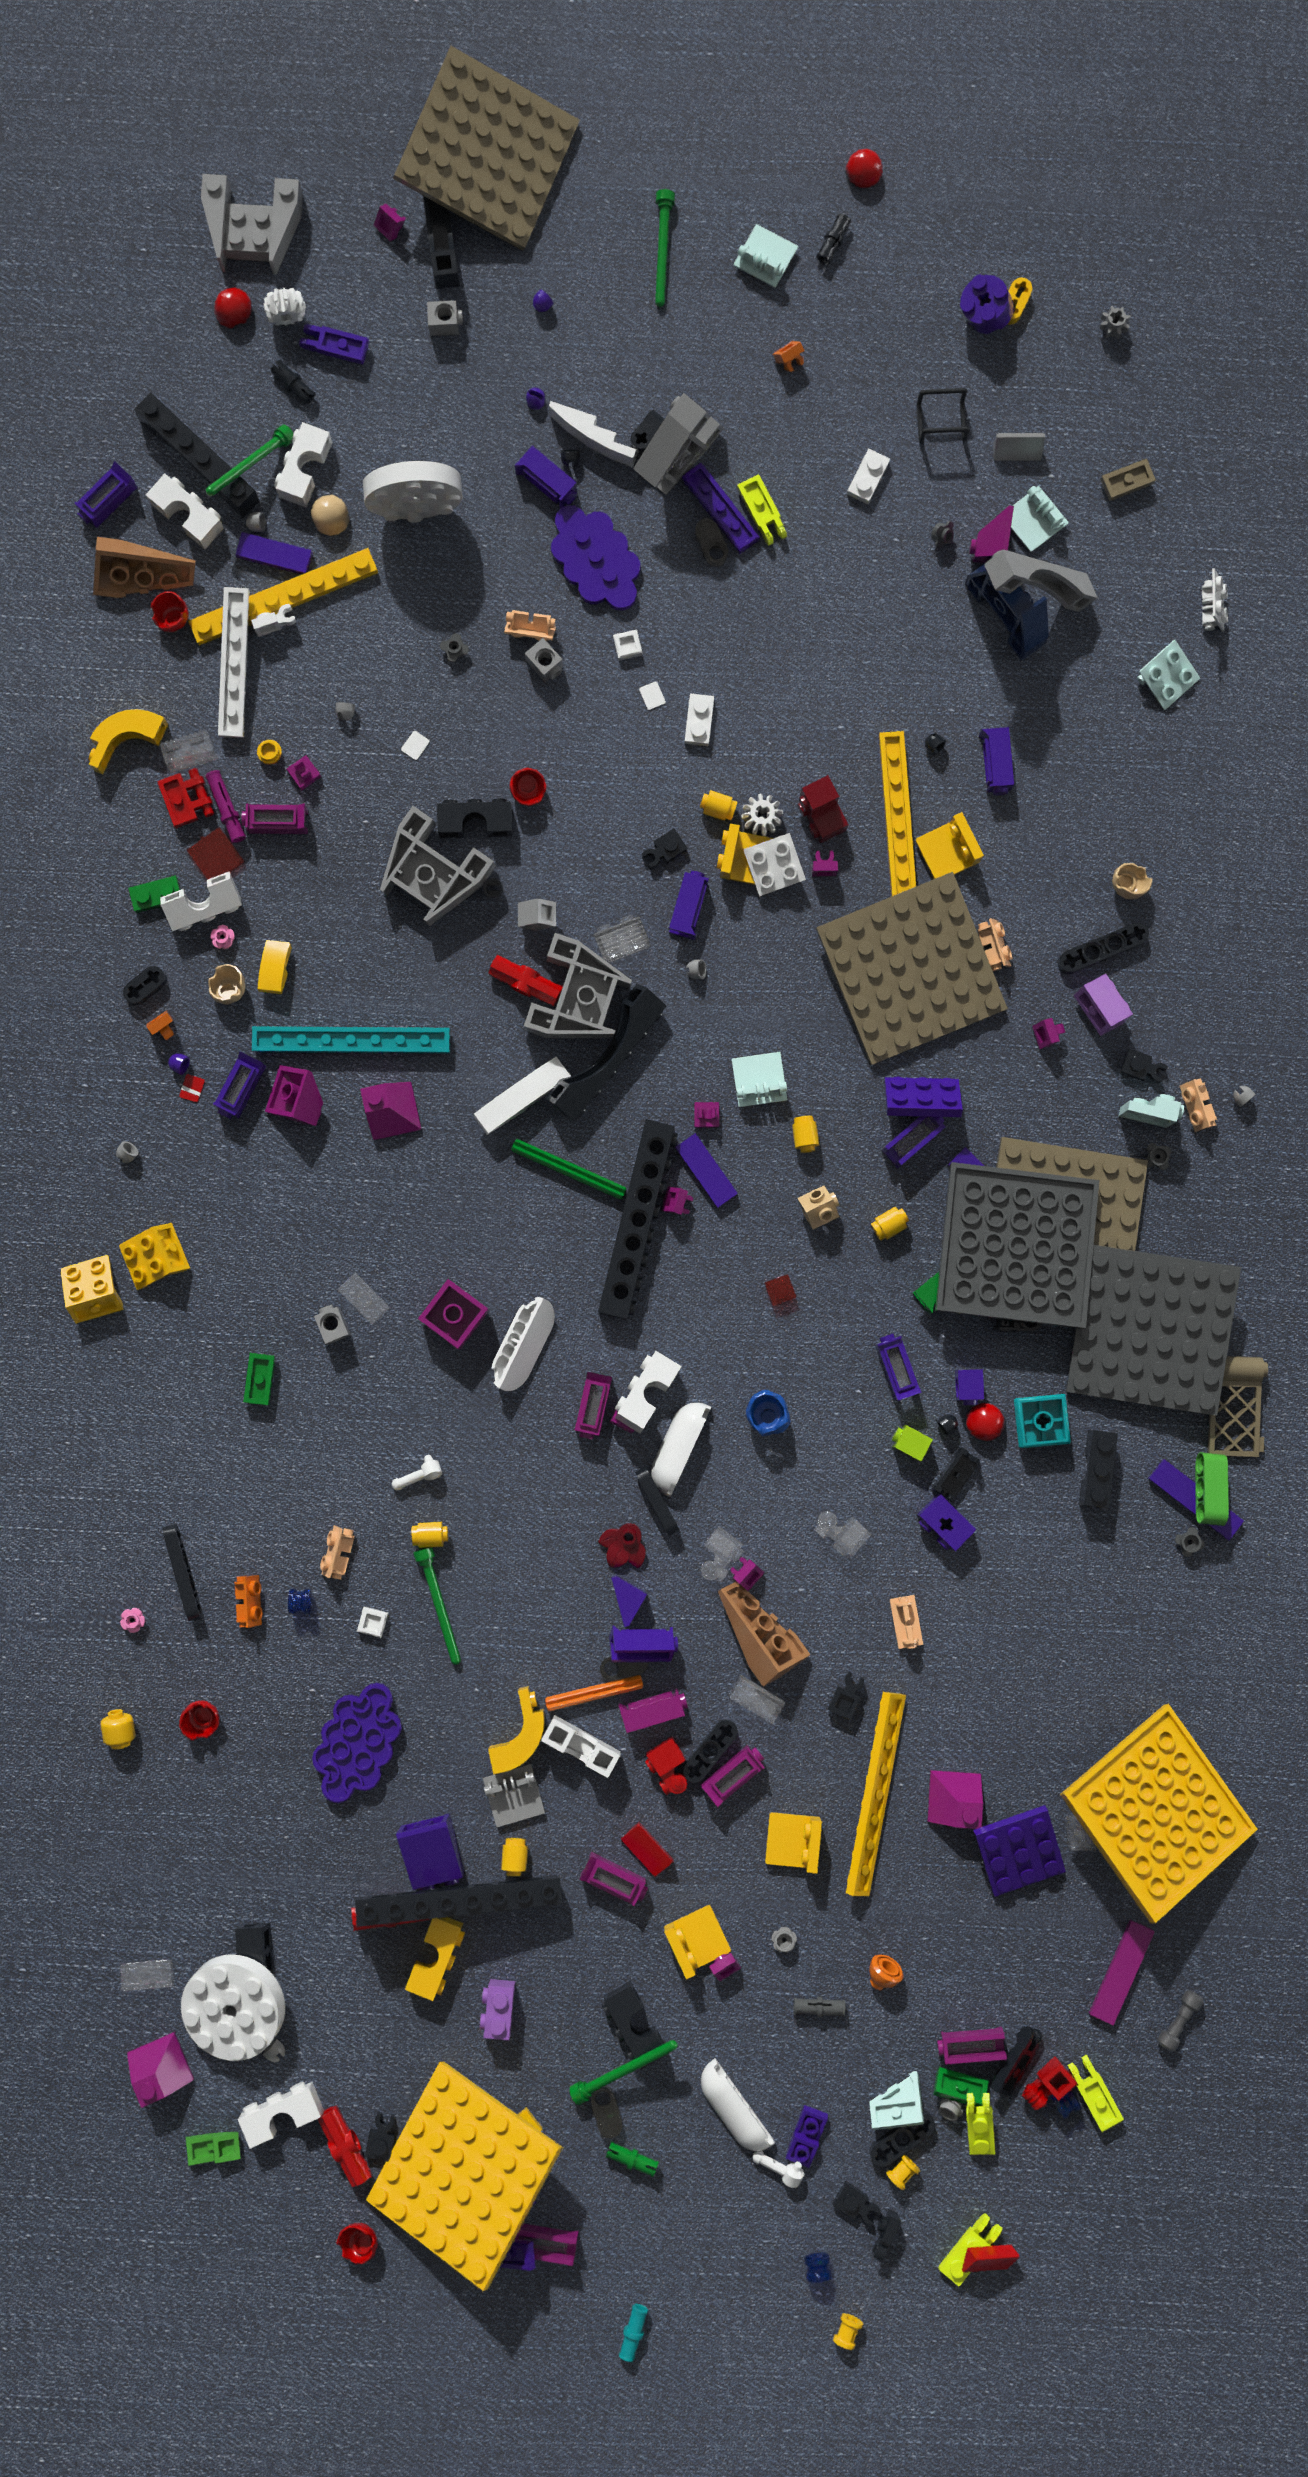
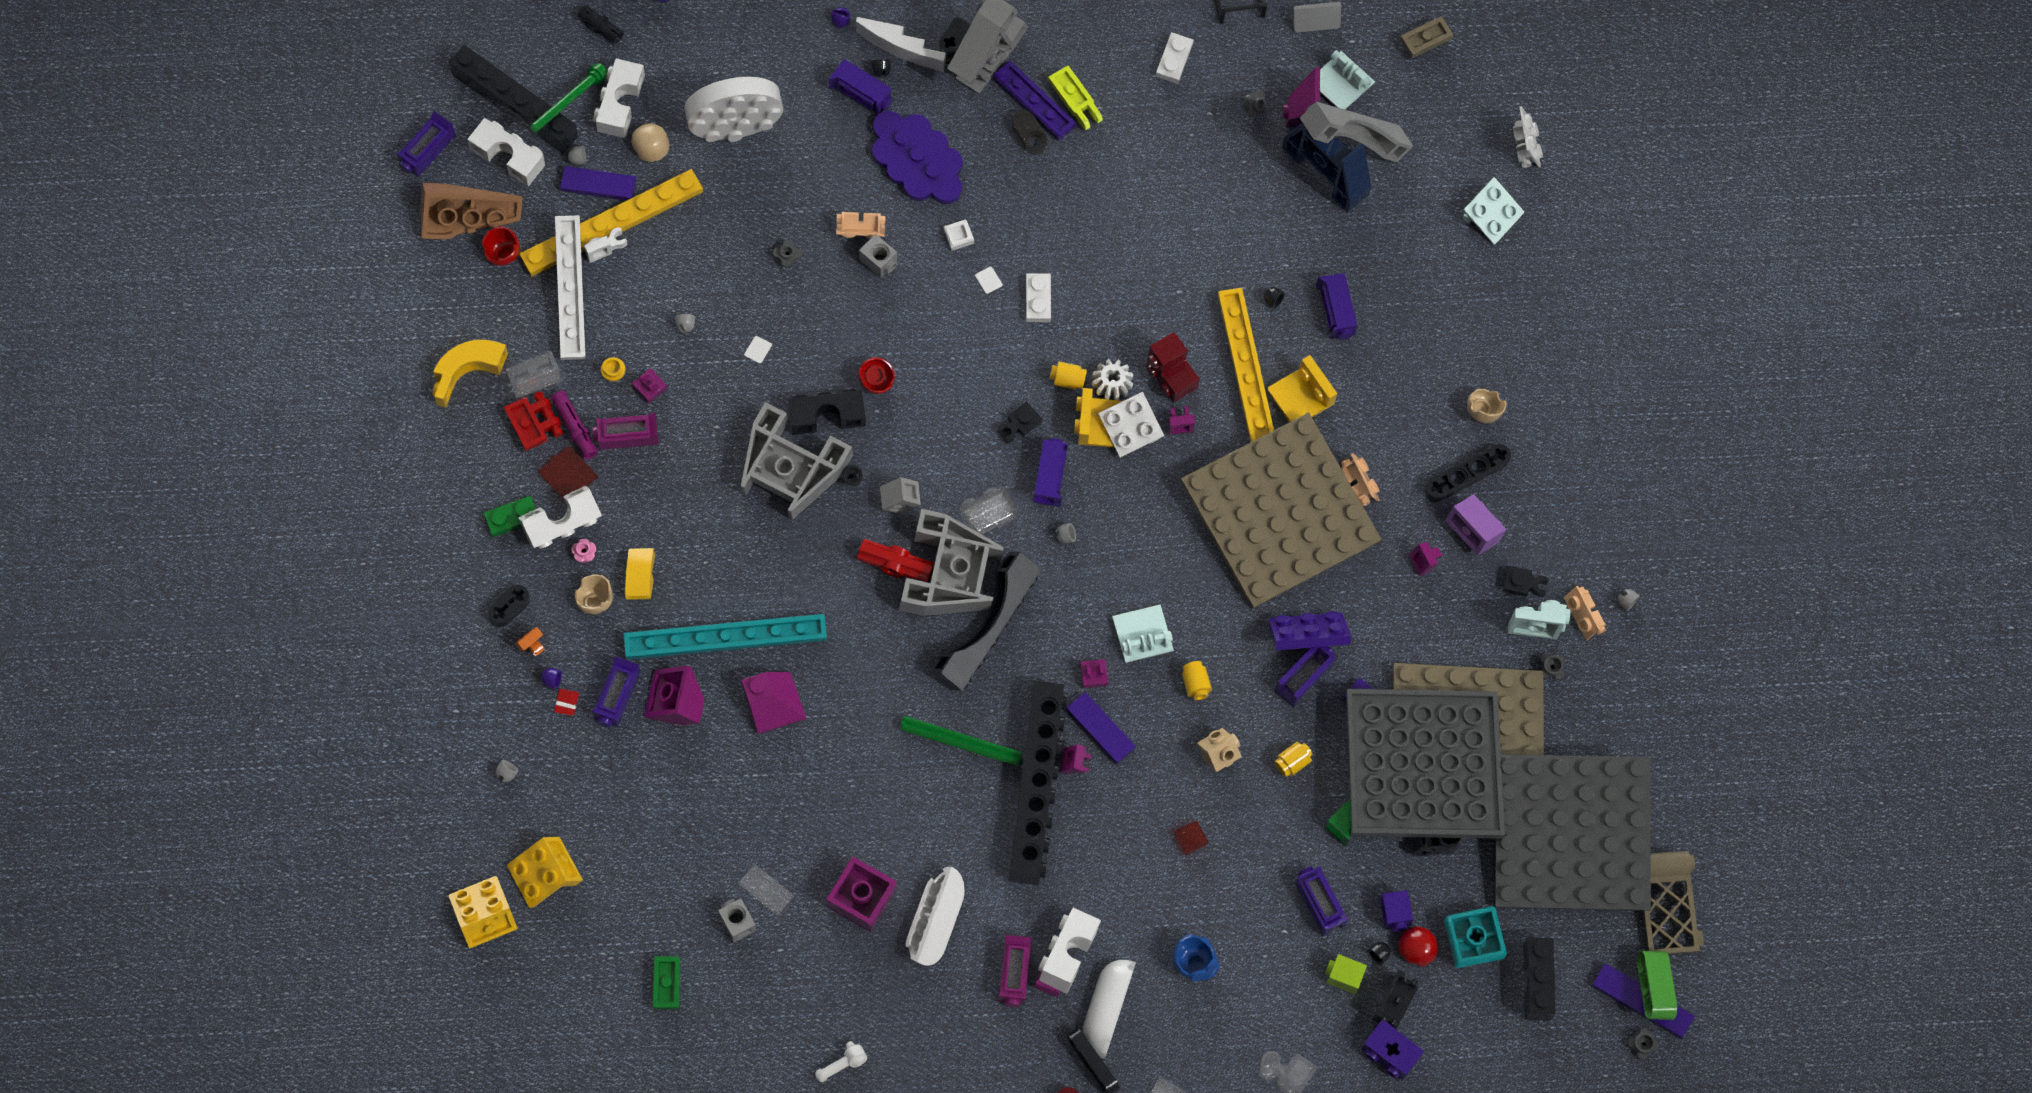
camera: 10 degrees left, 15 degrees down
white slope [473,1057,570,1135] -> none

